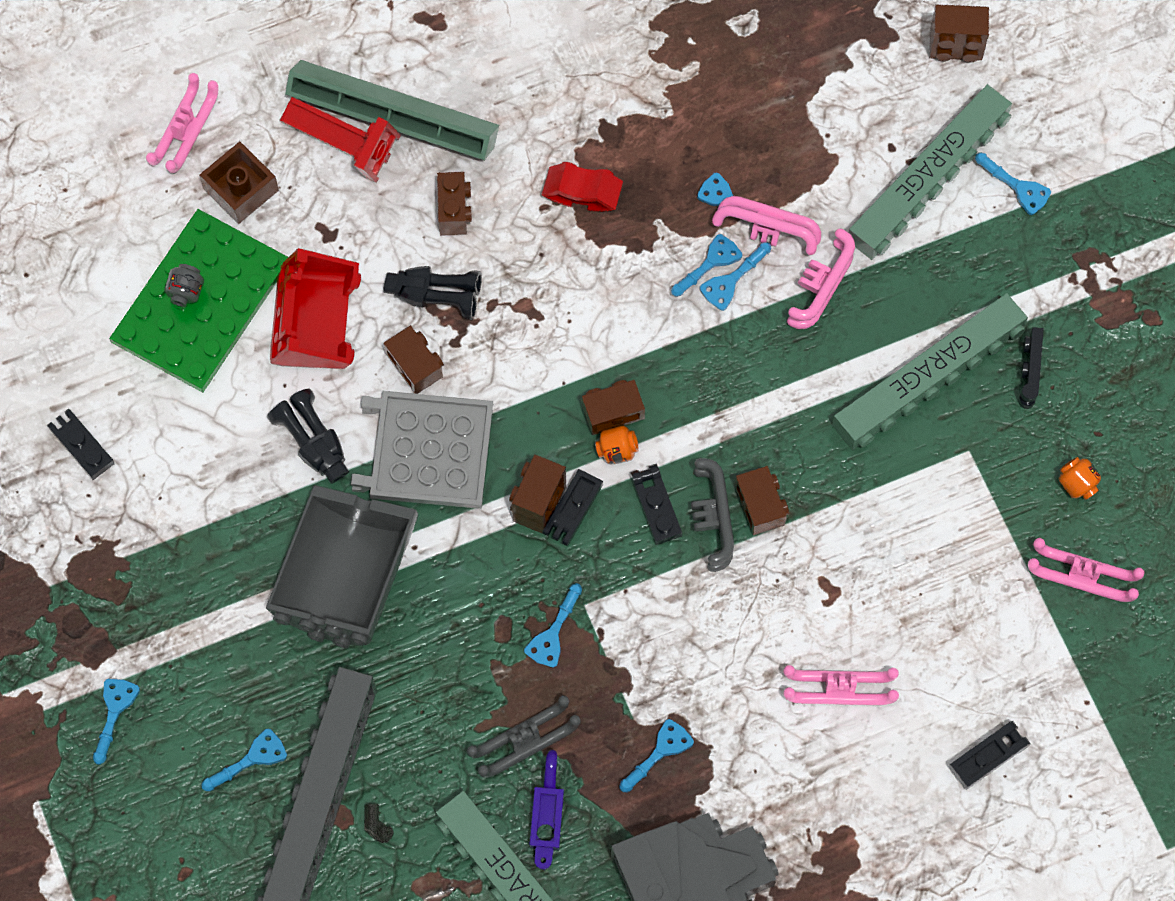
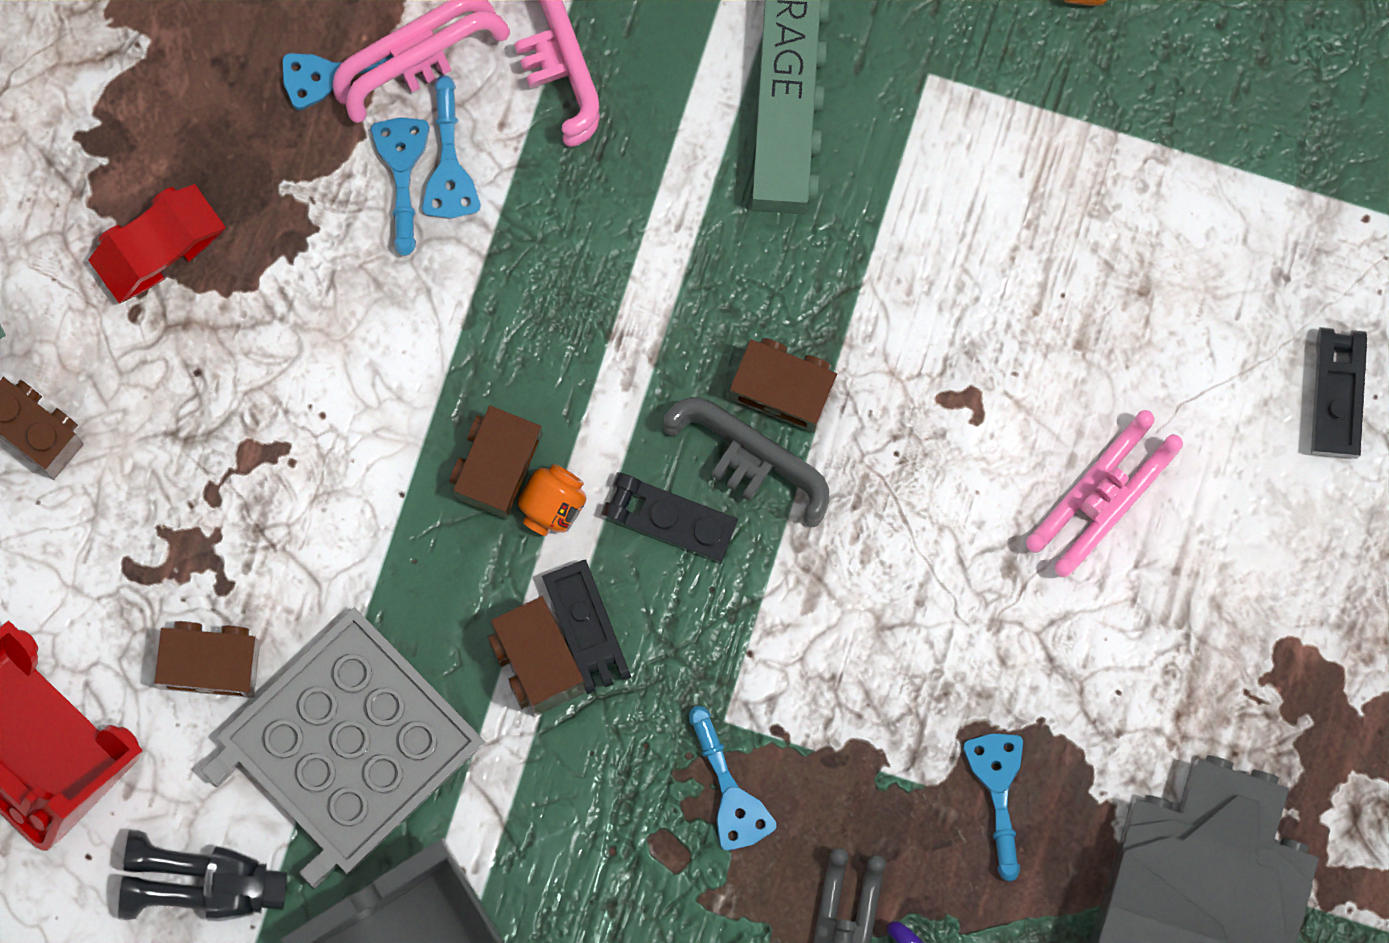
camera: 55 degrees left, 10 degrees up
black piece [384,266,482,320] -> none
bright pink piece [1028,538,1144,602] -> none

